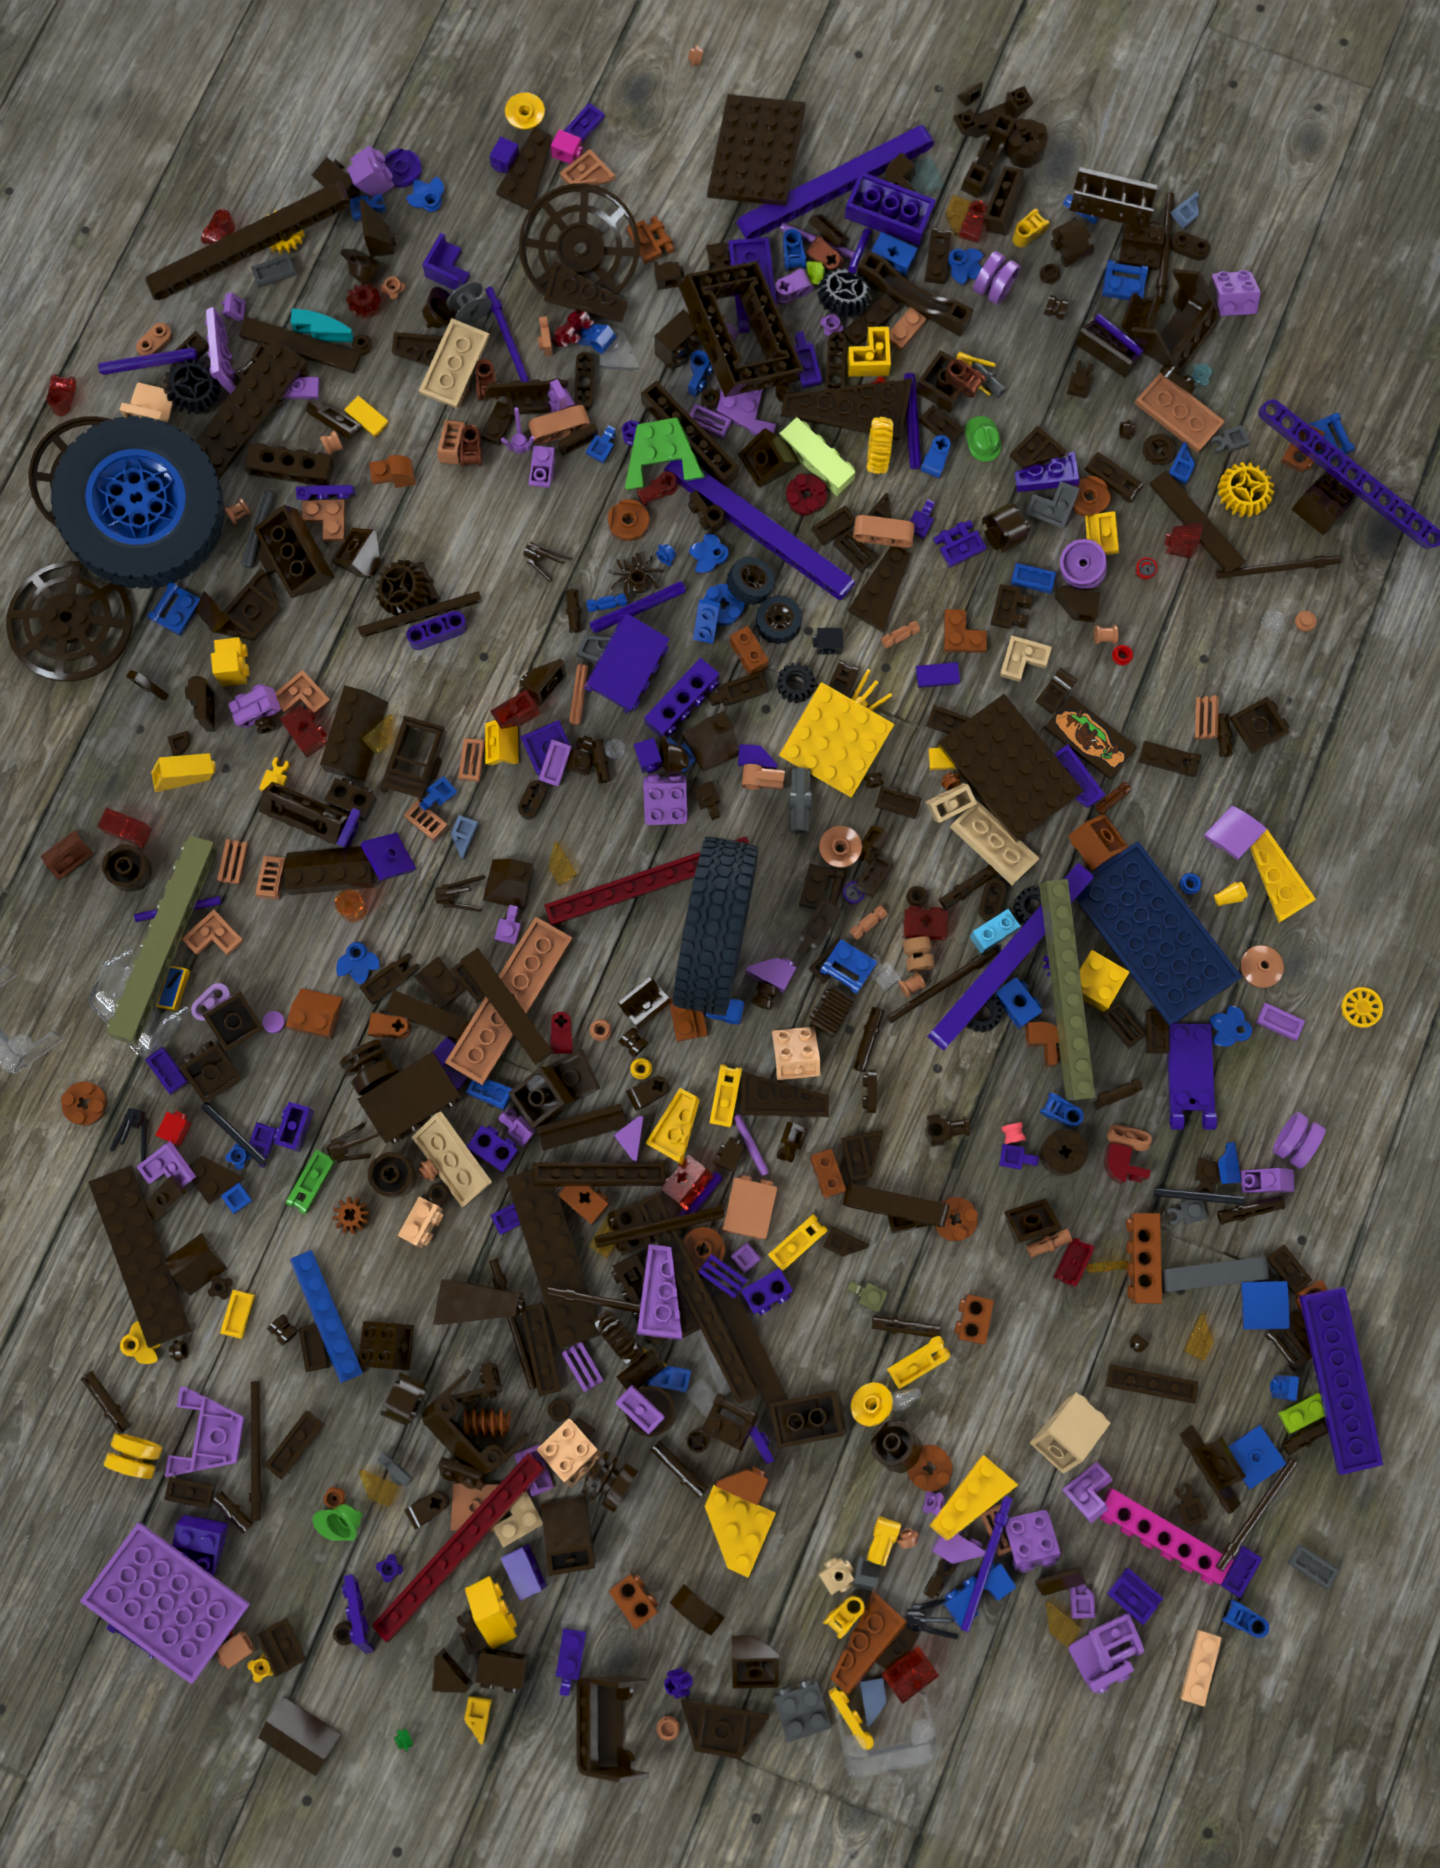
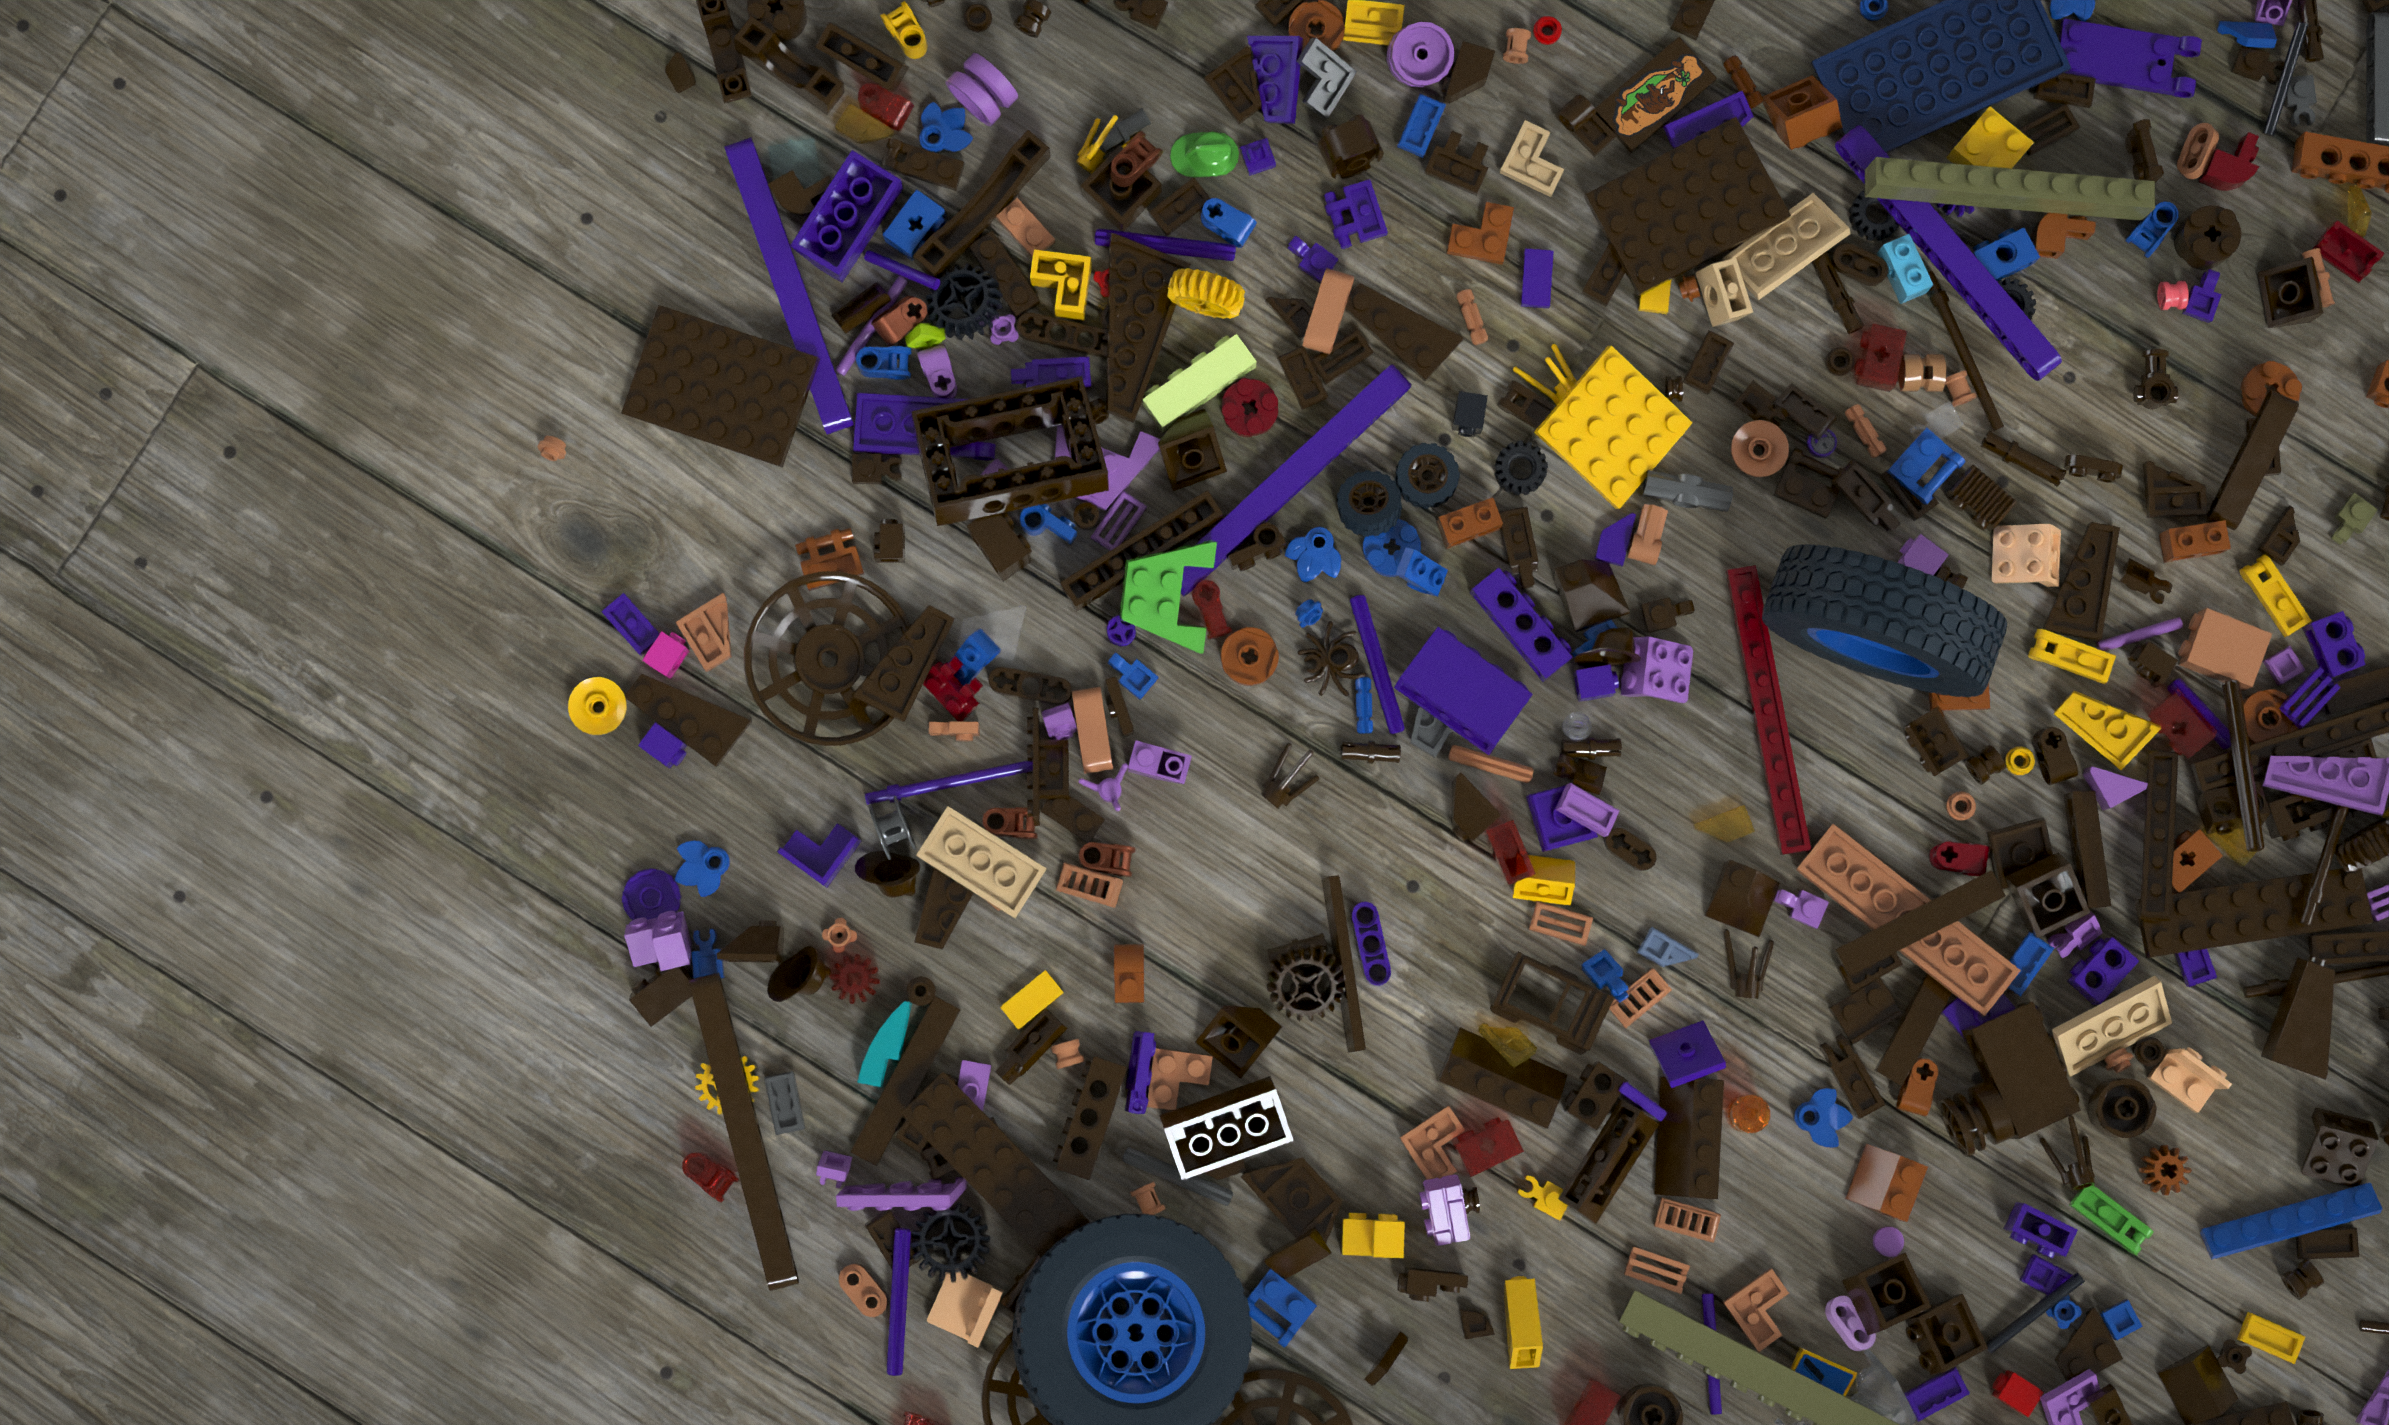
camera: 80 degrees left, 5 degrees up
none -> dark purple tile [1240,138,1276,176]

